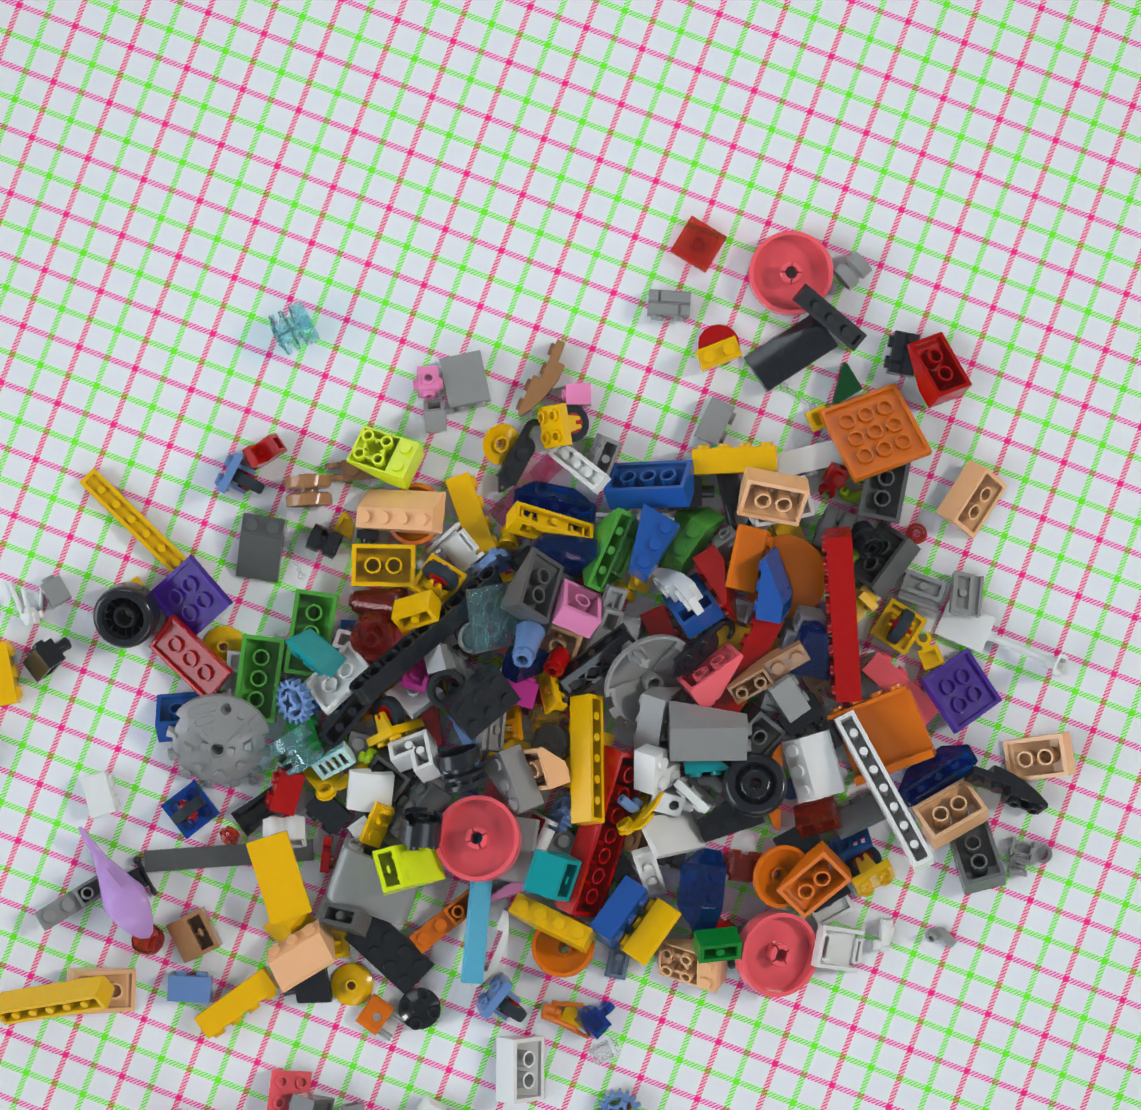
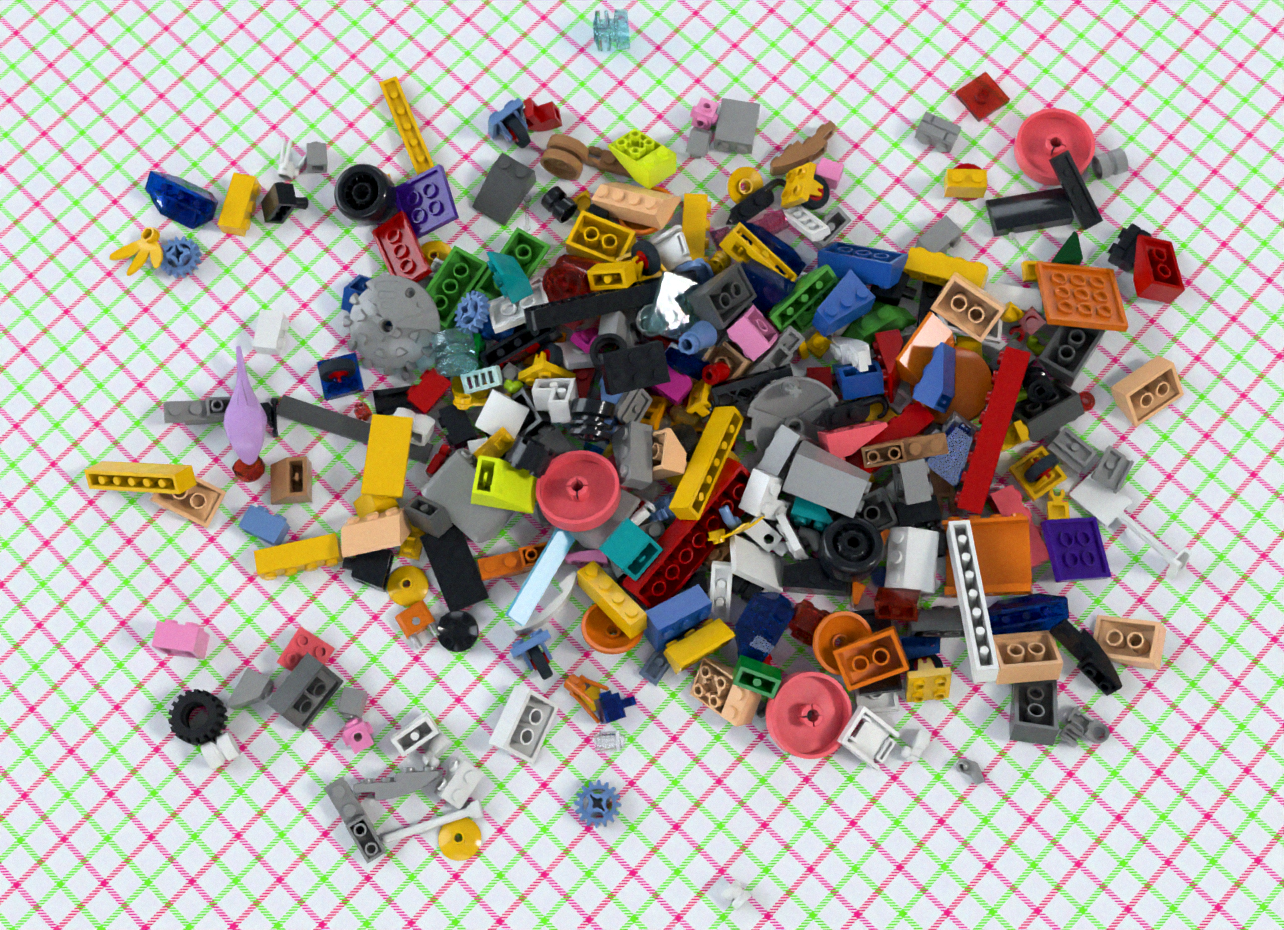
camera: 30 degrees right, 15 degrees down
none -> yellow tile [1000,301,1025,323]

